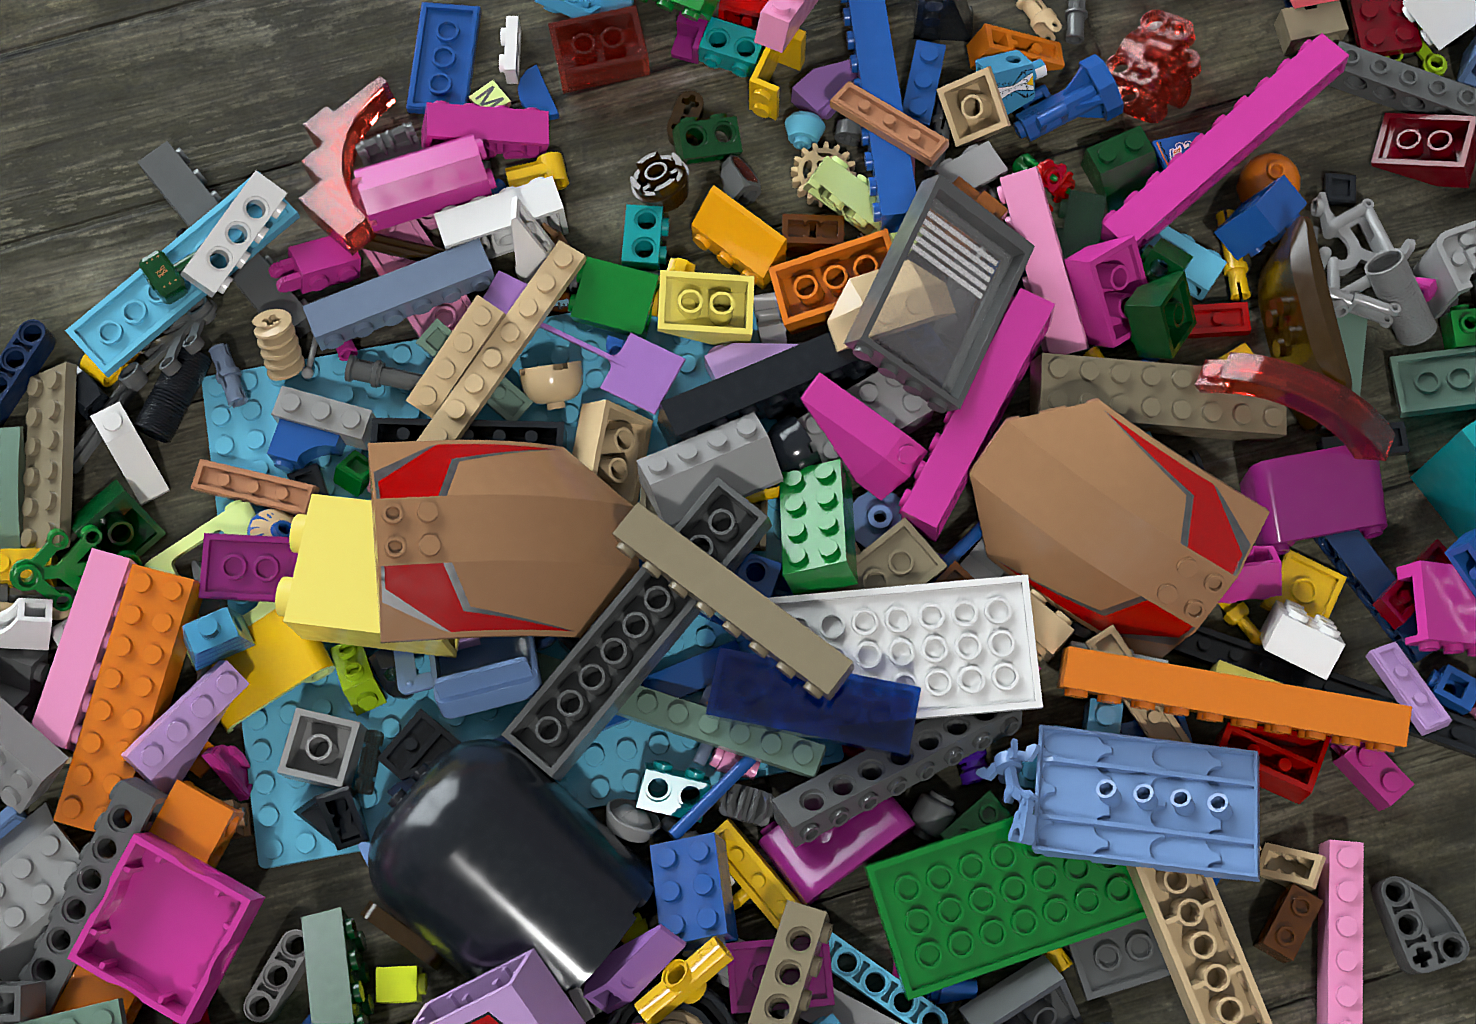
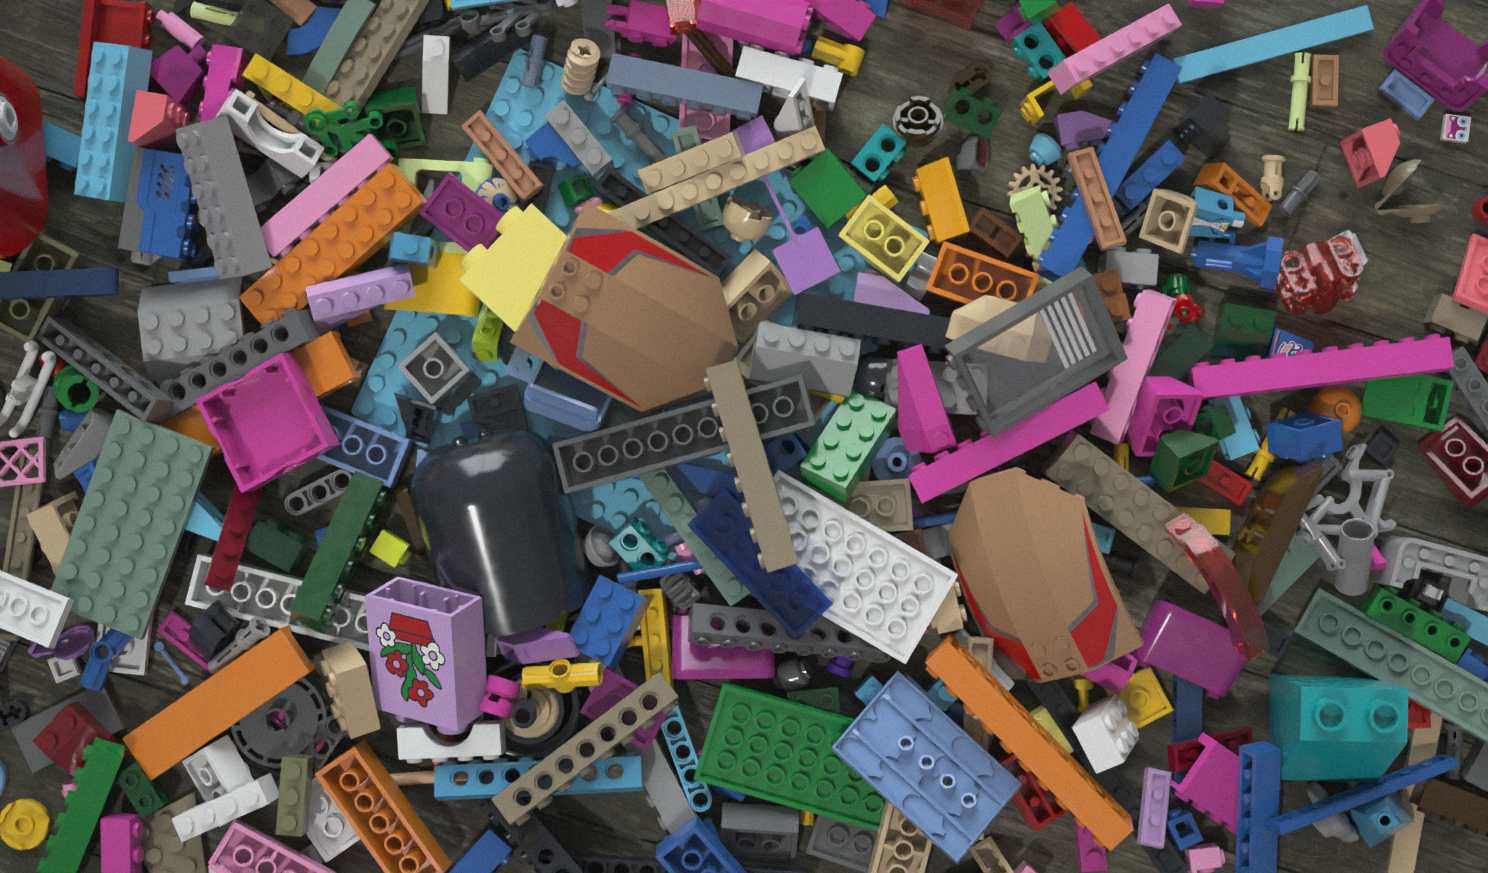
camera: 35 degrees right, 15 degrees up
dark pink tile [201,745,252,801] -> none
medium blue piece [976,738,1040,846] -> none
none -> medium blue brick [316,403,414,488]
none -> green slope [1361,374,1454,432]

